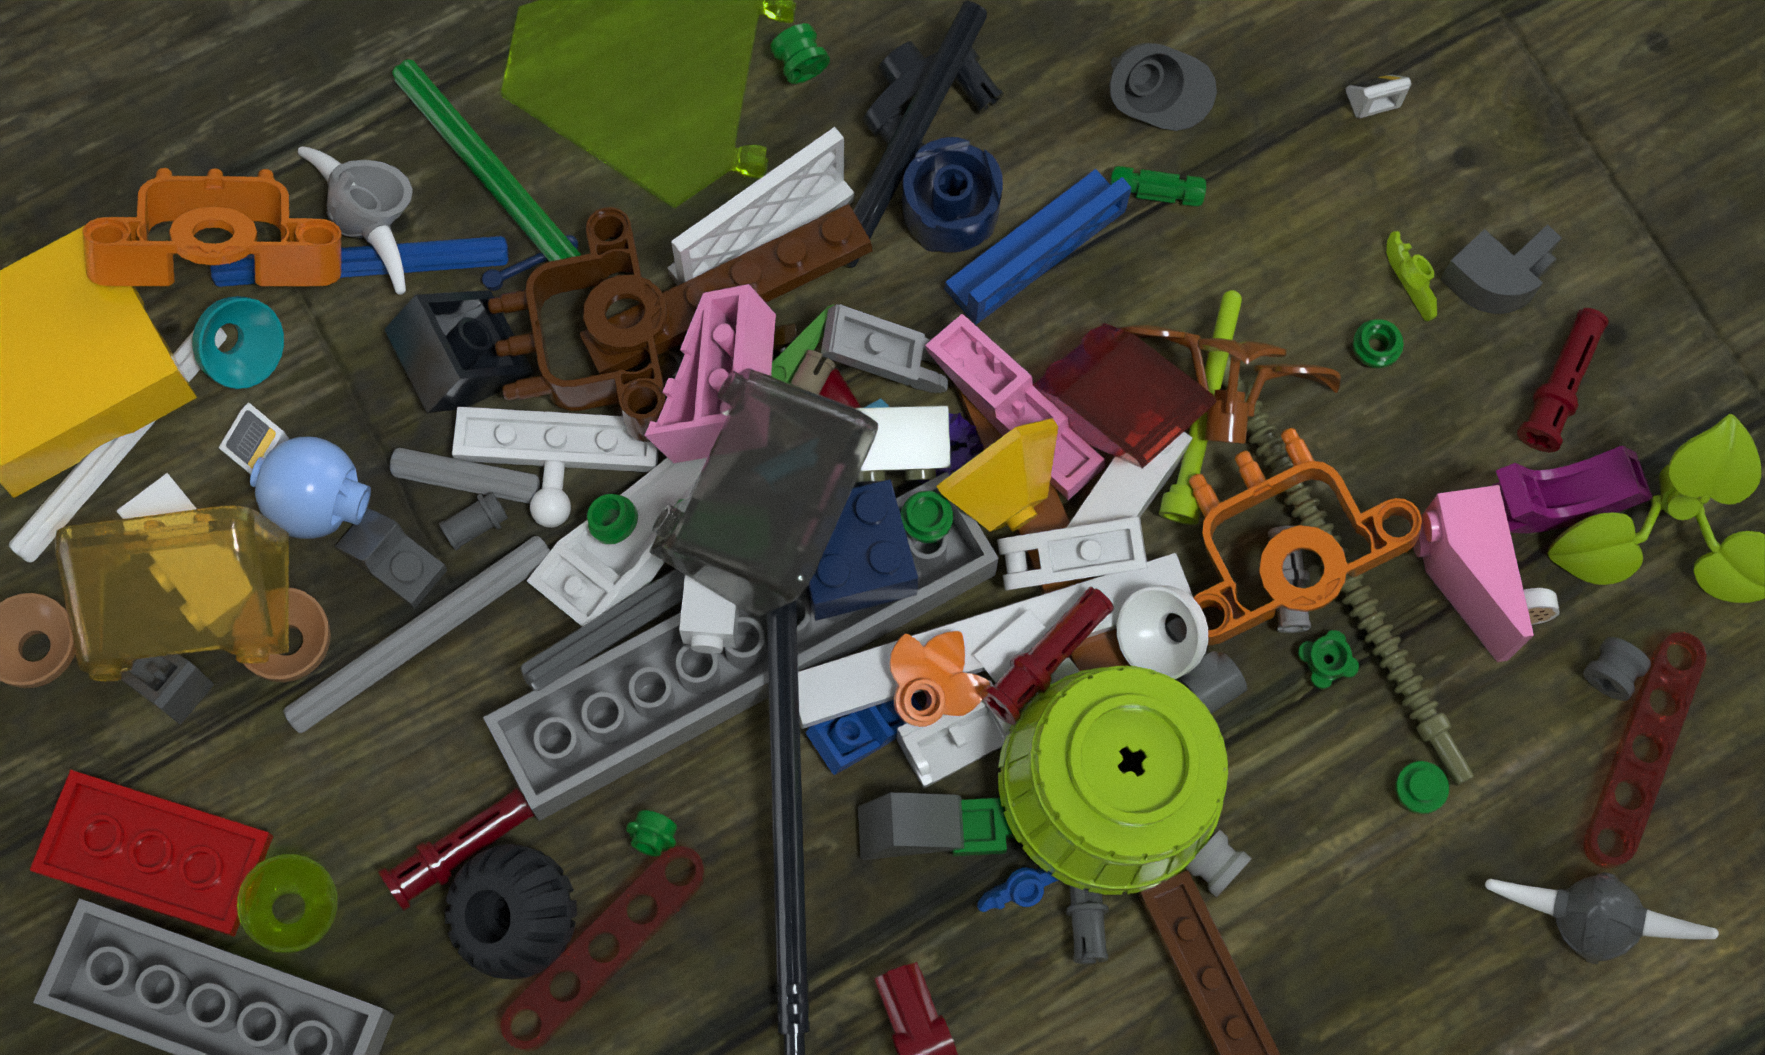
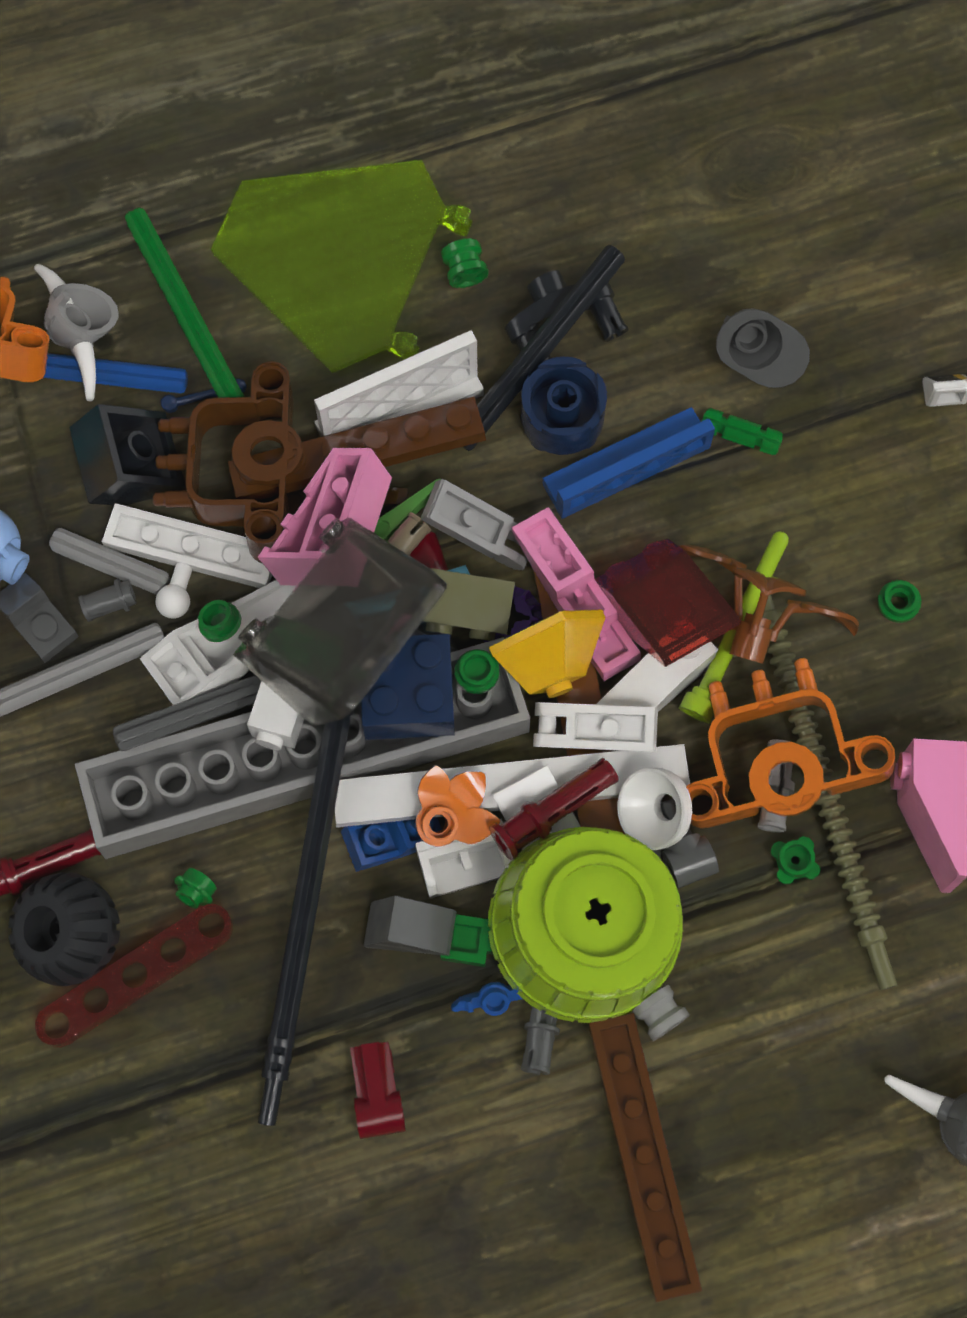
camera: 15 degrees right, 0 degrees up
lime piece [1386,231,1437,321] -> none
green plate [1395,761,1449,814] -> none

